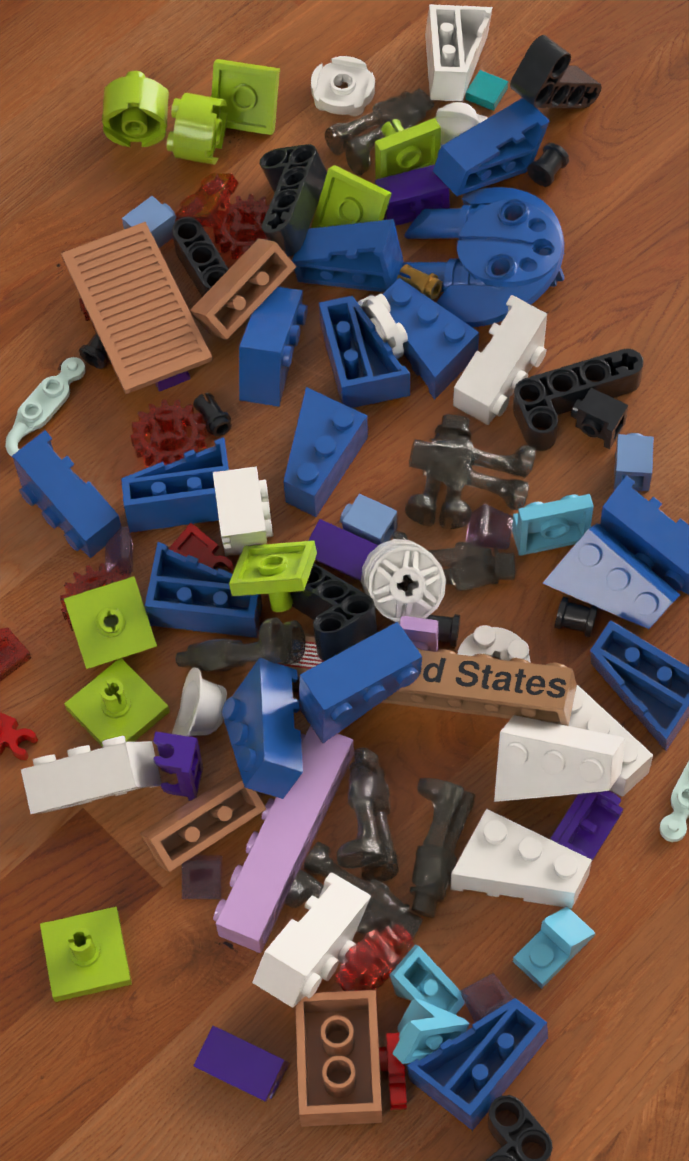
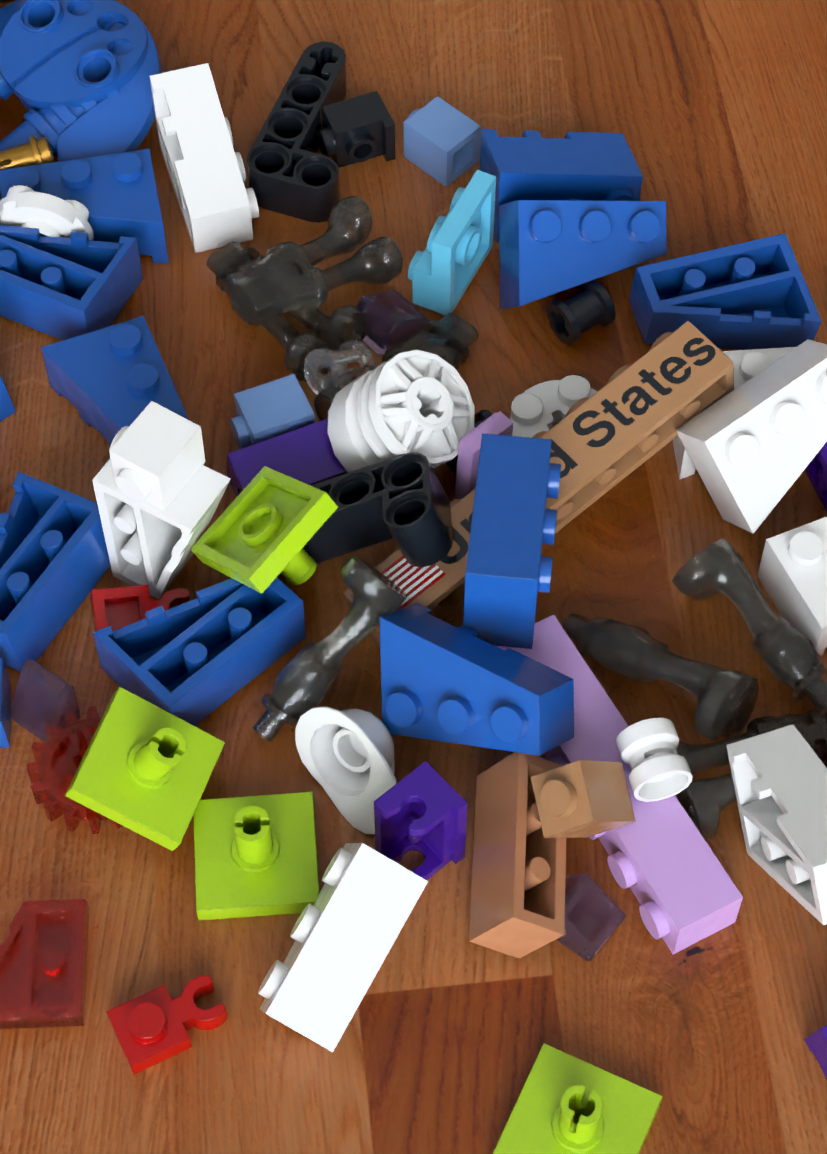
camera: 55 degrees left, 5 degrees down
none -> white brick [109,401,206,511]
none -> clear bush [304,340,375,396]
none -> medium nougat brick [531,760,636,838]
none -> white wheel [616,718,693,802]

